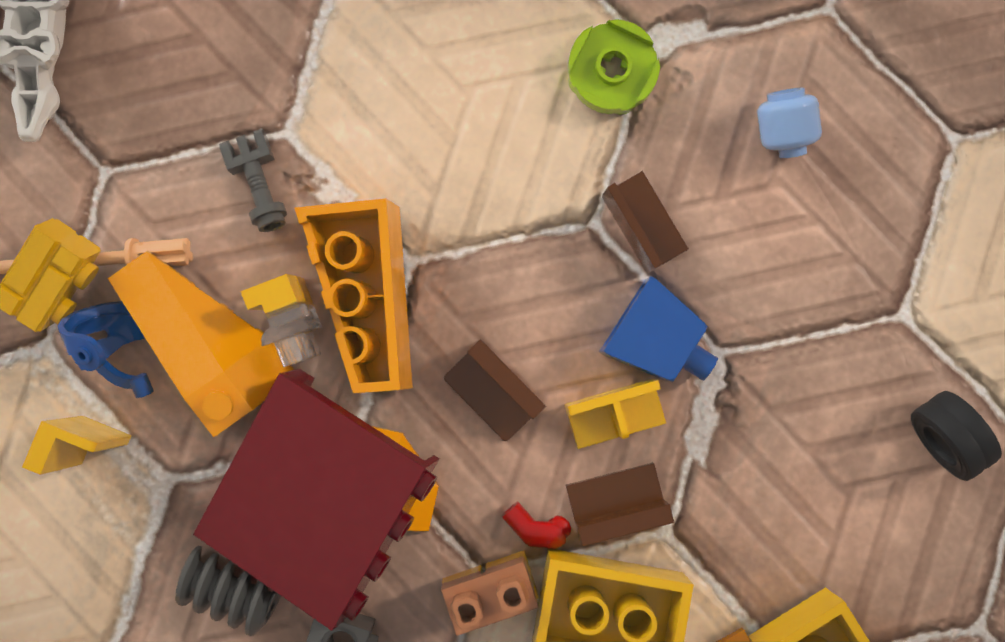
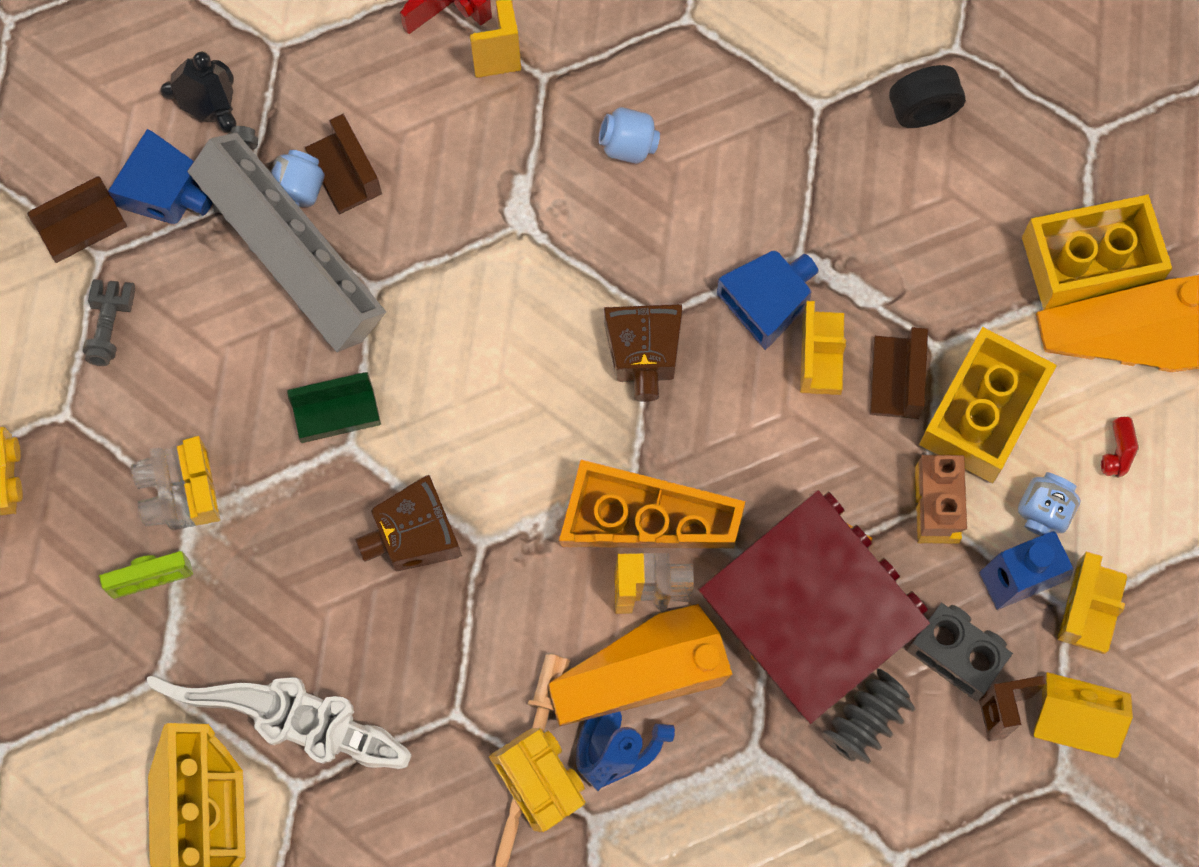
camera: 70 degrees left, 15 degrees down
yellow panel [22,416,131,475] -> none
dark grey hinge [219,128,287,232] -> none
reddish brown panel [444,339,546,441] -> none
red arm [501,501,572,549] -> none
lime plate [568,19,660,115] -> none
reddish brown panel [602,171,689,273] -> none
none -> reddish brown torso [355,475,462,571]
none -> reddish brown torso [604,304,682,402]

